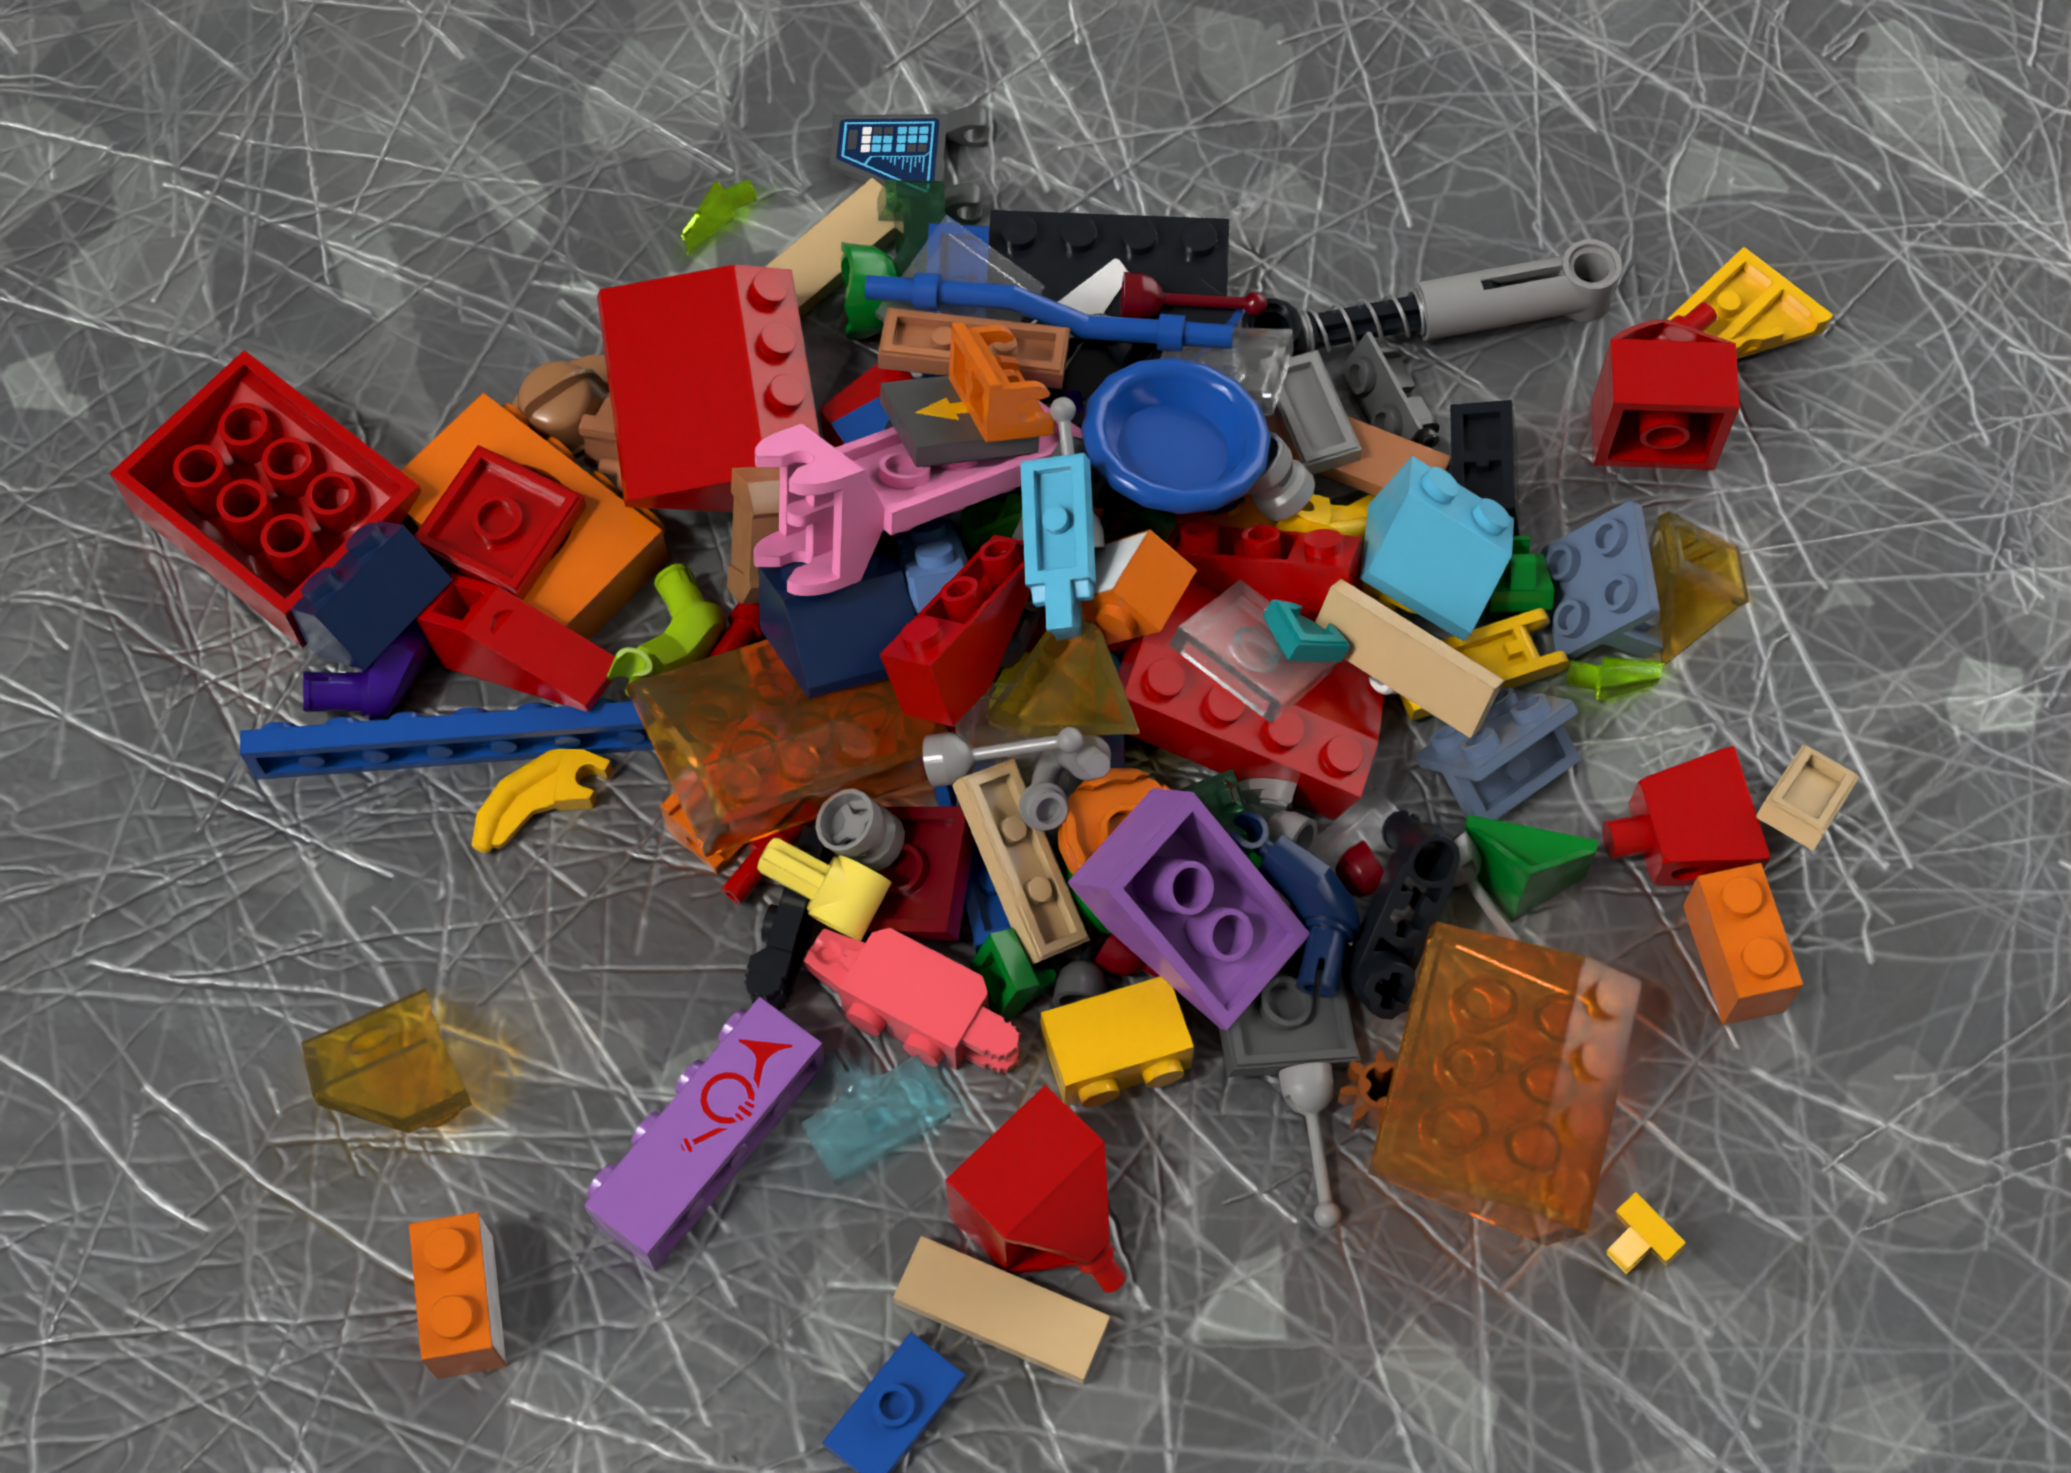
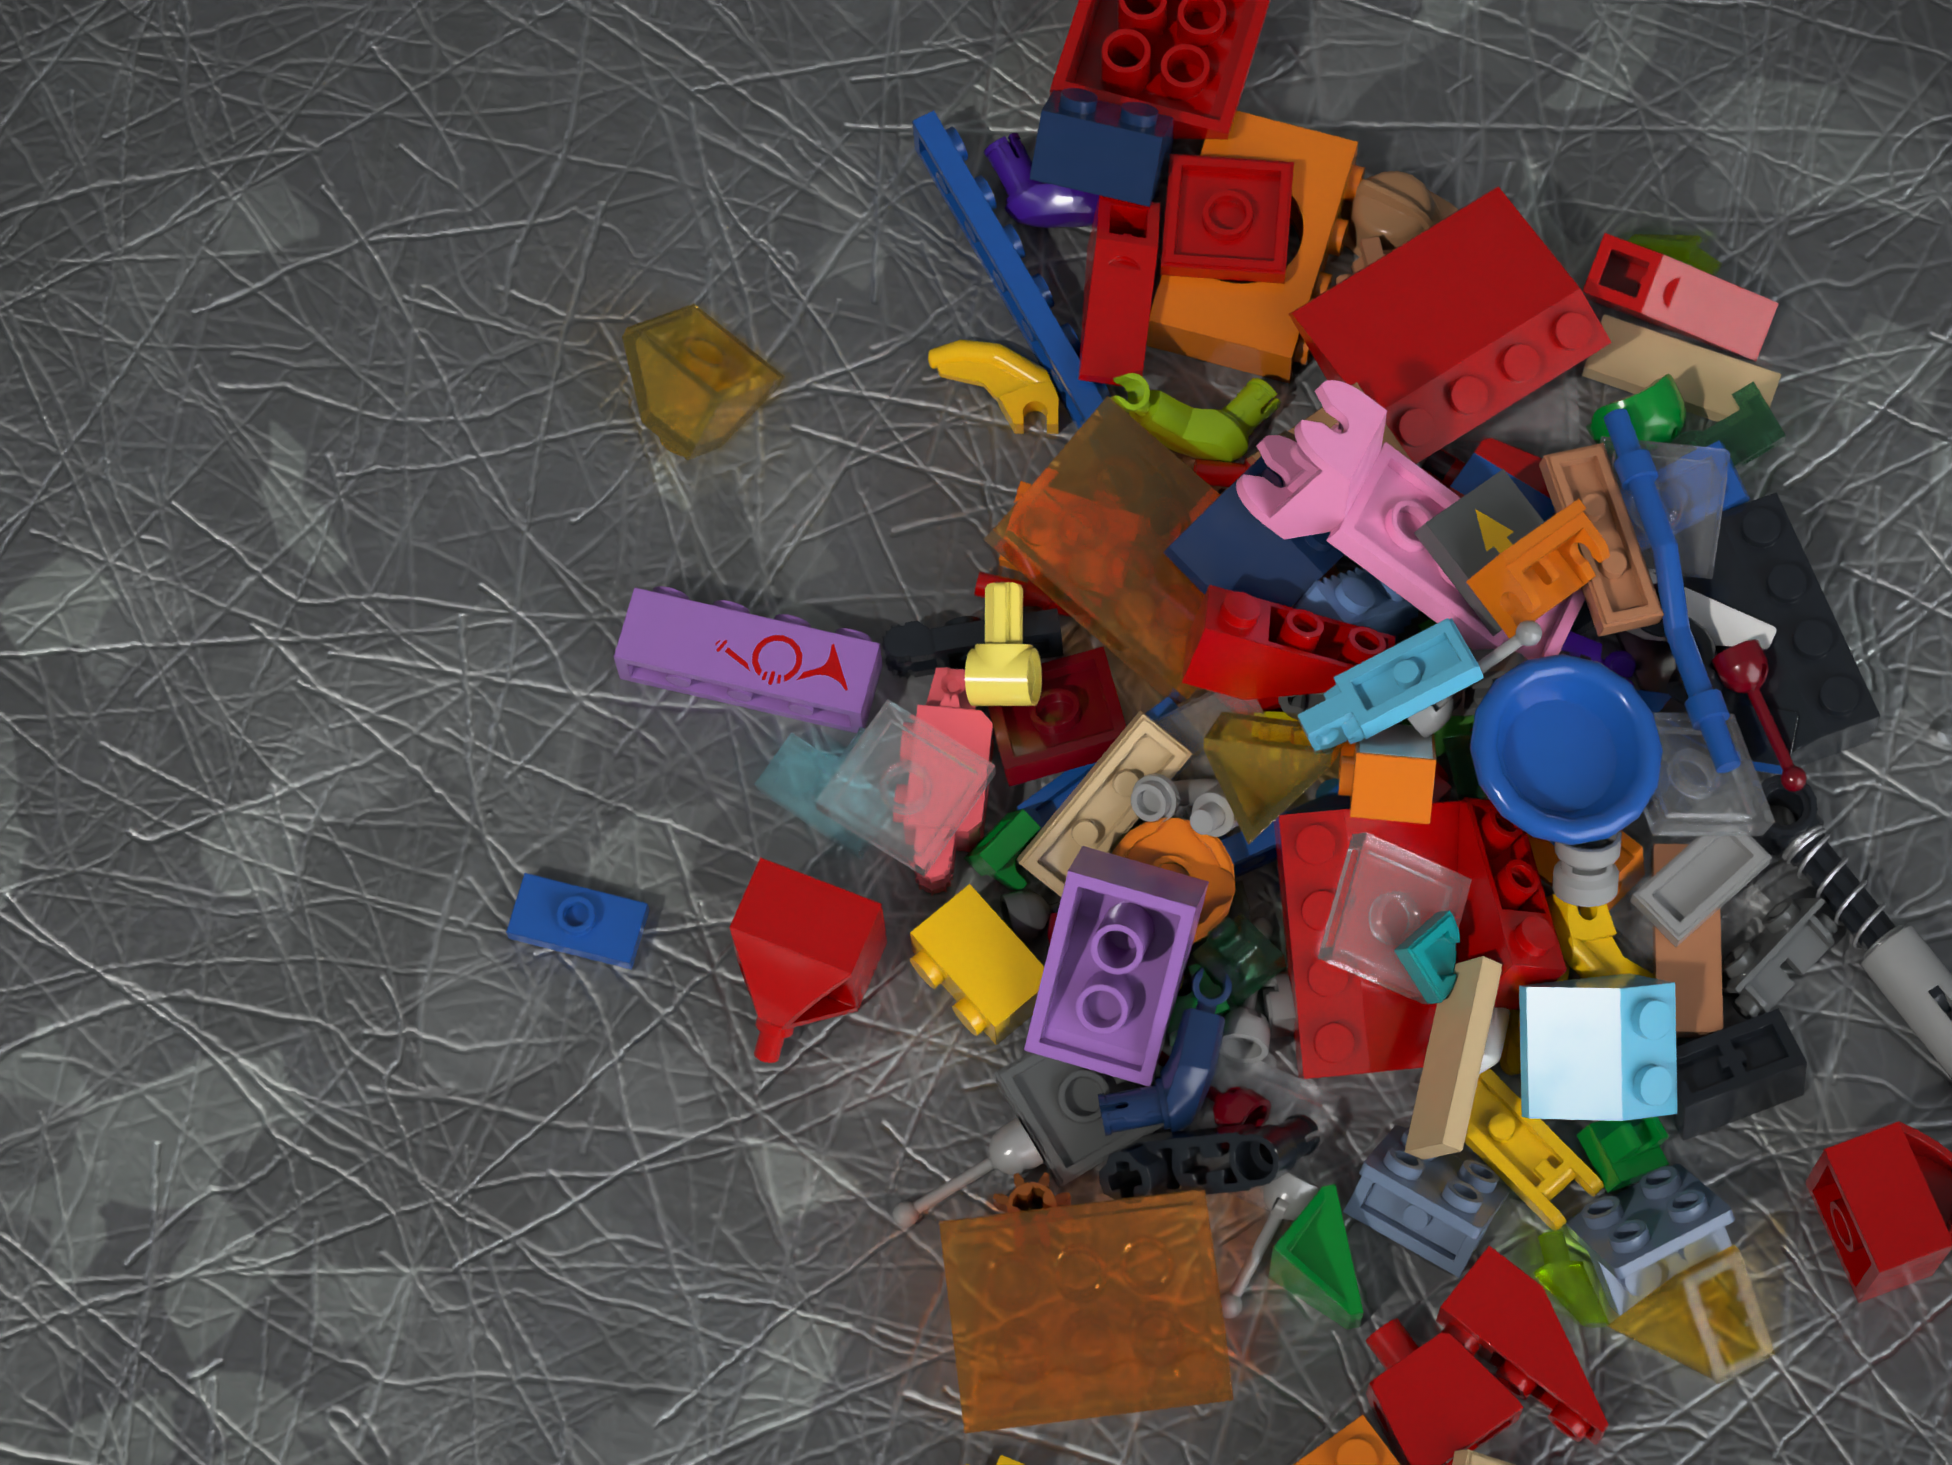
camera: 70 degrees right, 5 degrees up
orange brick [409,1212,506,1379] -> none
light grey wheel [816,789,905,871] -> none
flag [829,106,989,224] -> none
tan tile [893,1236,1111,1385] -> none
light grey hinge [923,727,1083,787] -> none
none -> clear tile [815,699,996,877]
none -> red slope [1436,1245,1609,1445]
none -> slope [1582,233,1779,362]

